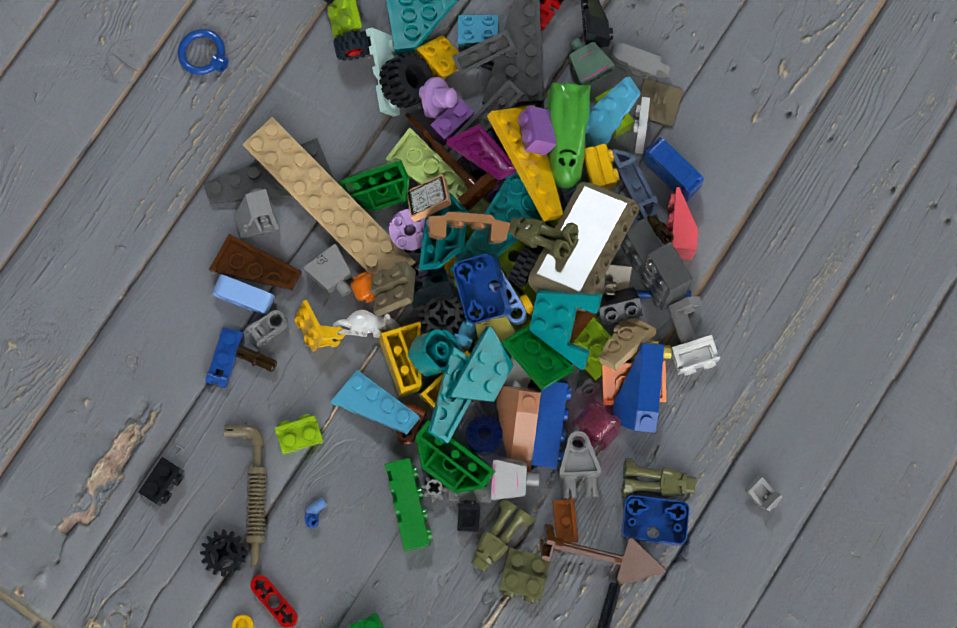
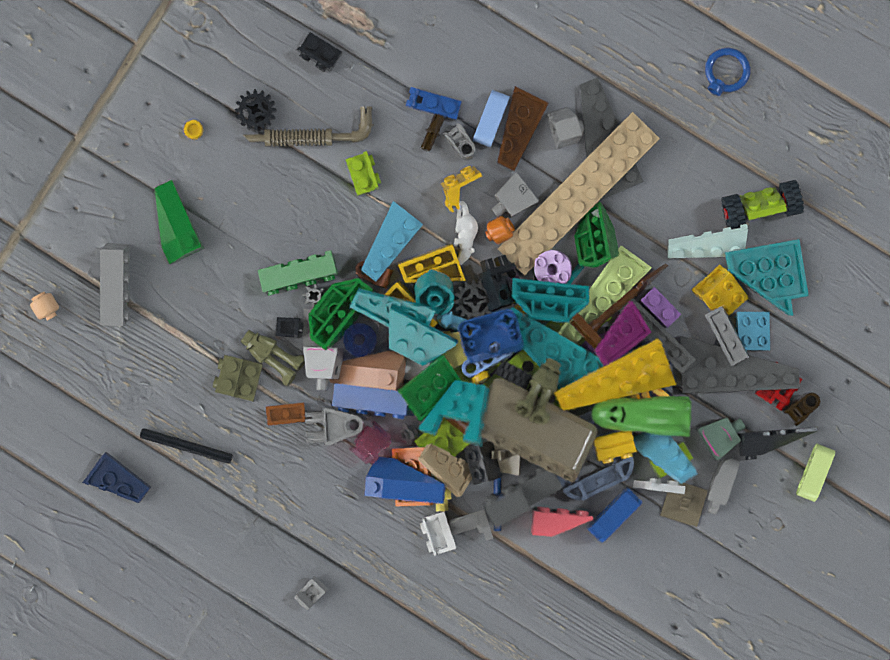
camera: 90 degrees right, 10 degrees up
red beam [250,575,298,628] -> none
arm [304,497,327,528] -> none
dark tan plate [370,261,416,317] -> none
black tyre [379,52,434,108] -> none
tile [407,174,451,222] -> none
lavender plate [419,77,458,118] -> none
medium nougat plate [427,212,510,244] -> none
medium lavender brick [518,105,557,156] -> none
piece [539,524,666,584] -> none
olive piece [621,458,696,498] -> none
blue axle [621,495,690,546] -> none
dark brown axle [647,215,674,245] -> none

